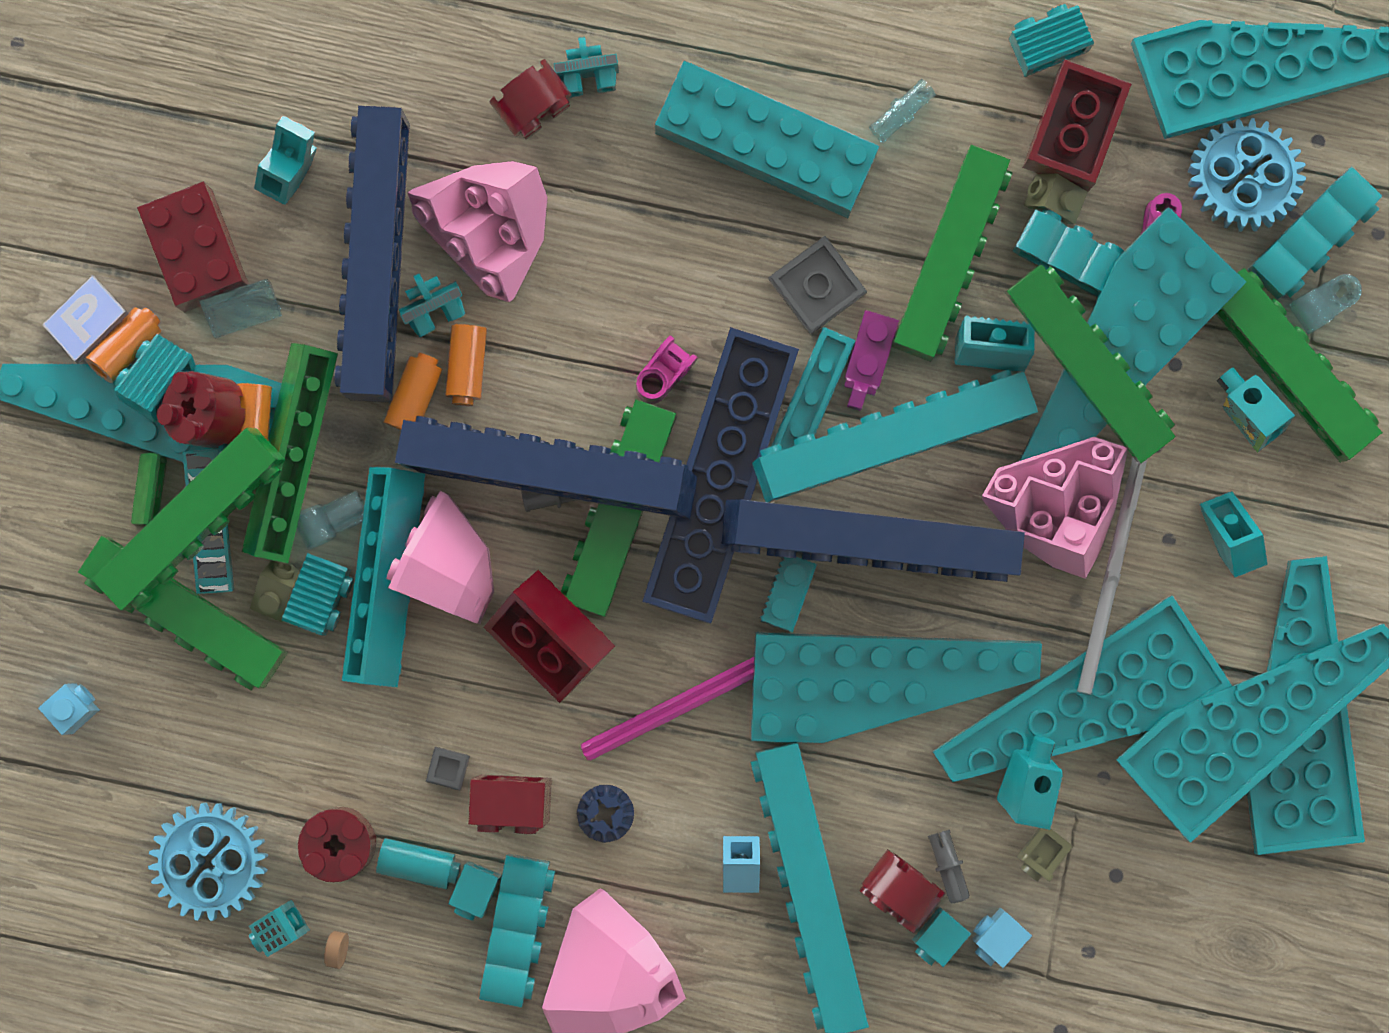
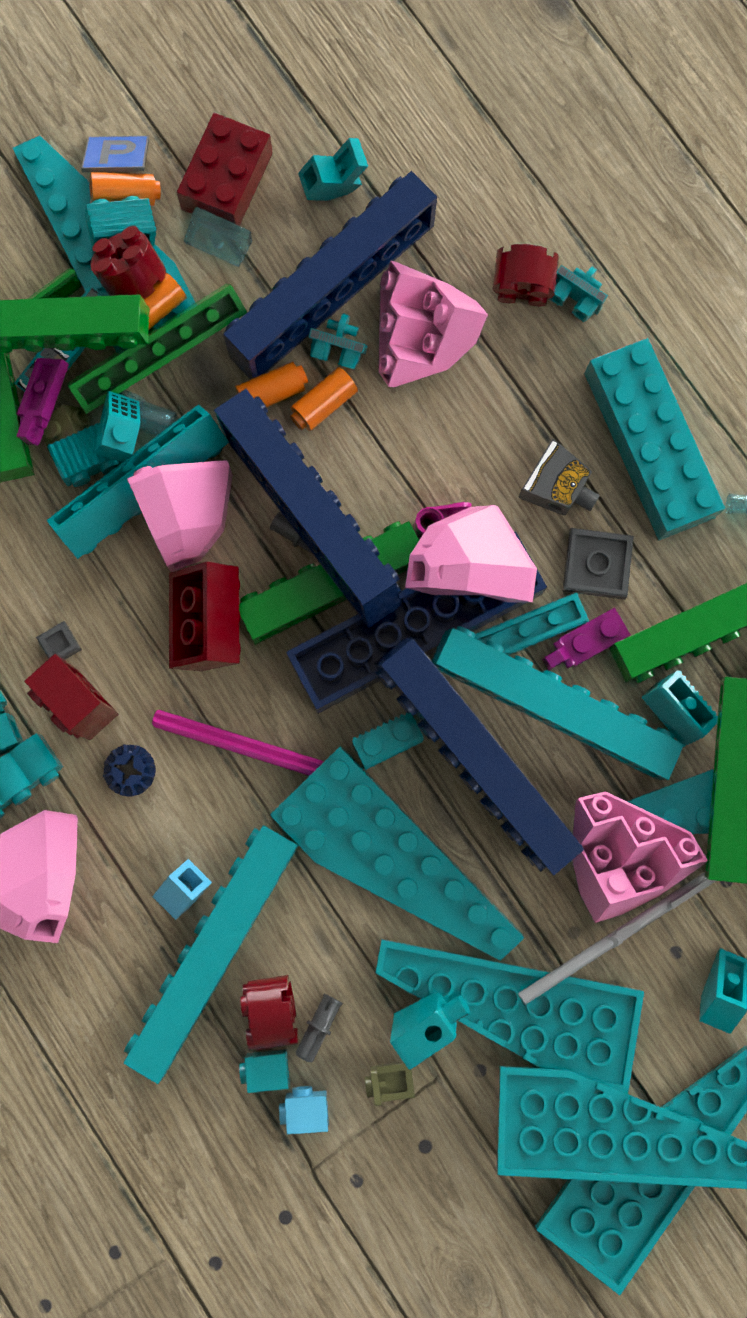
camera: 40 degrees right, 5 degrees down
none -> magenta hinge [16,358,69,446]
none -> teal slope [92,391,140,462]
none -> bright pink brick [405,505,537,602]
none -> dark grey torso [519,439,600,515]

